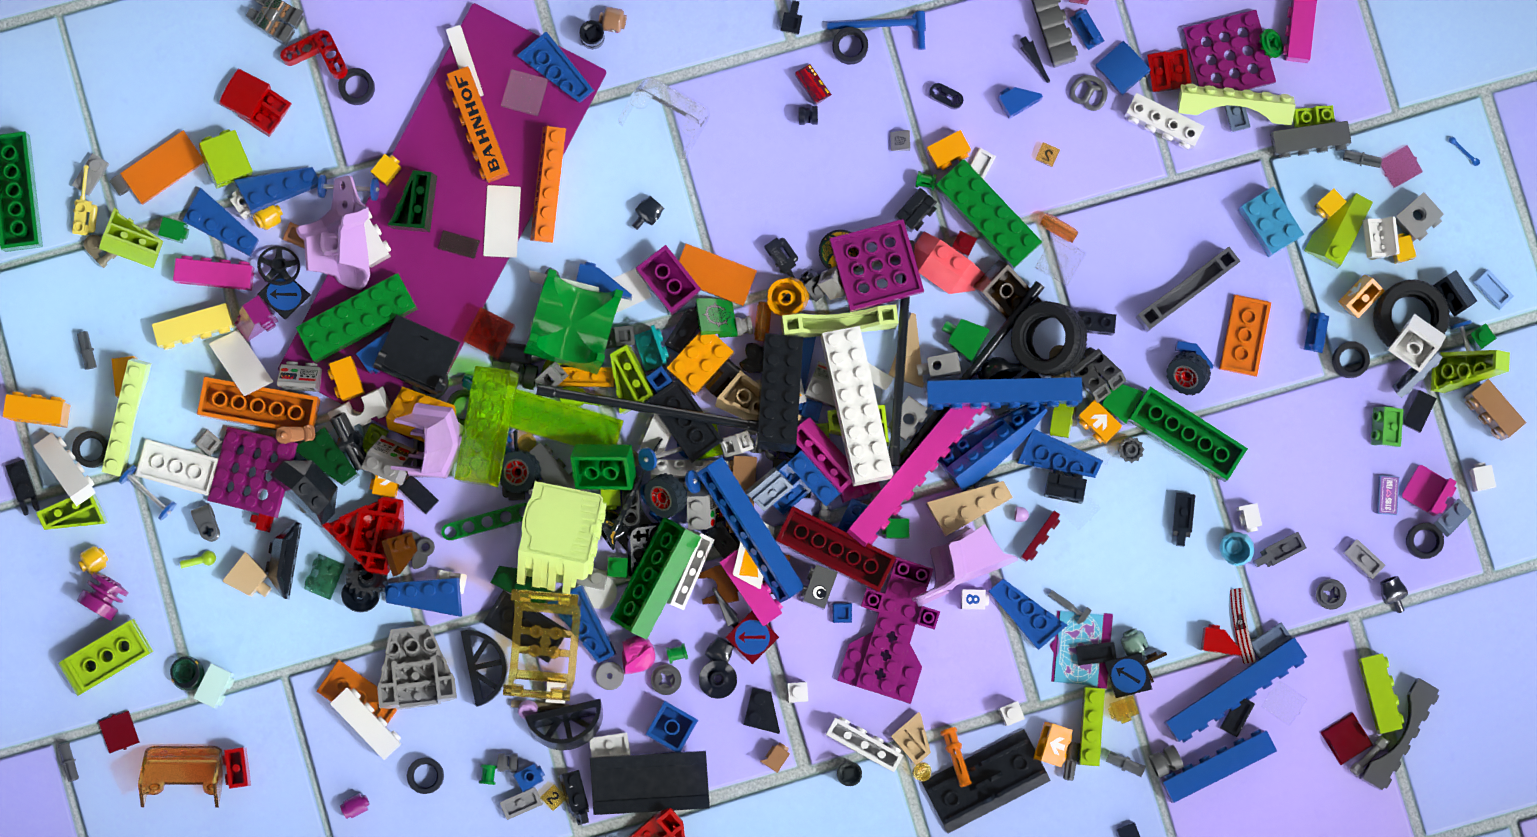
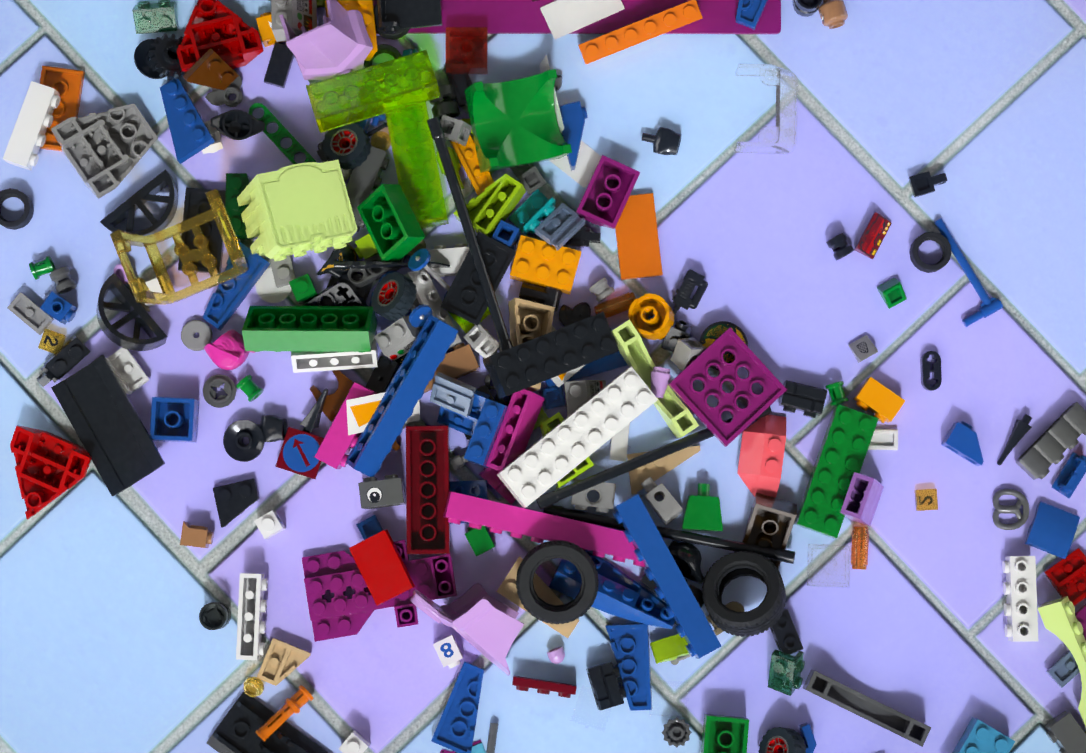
camera: 65 degrees right, 0 degrees up
green slope [695,298,738,338] -> none
dark red brick [952,230,977,258] -> none
dark grey hips [1071,347,1127,403] -> none
light orange brick [1078,400,1122,445] -> none
green torso [1101,384,1144,425] -> none
none -> black hat [210,109,265,140]
none -> red tile [349,529,415,606]
none -> black tyre [516,540,599,624]
none -> sand blue plate [535,203,585,250]
none -> lavender cone [651,367,671,398]
none -> clear green bracket [767,649,805,696]
none -> medium lavender brick [840,472,884,526]
none -> green slope [877,278,907,309]

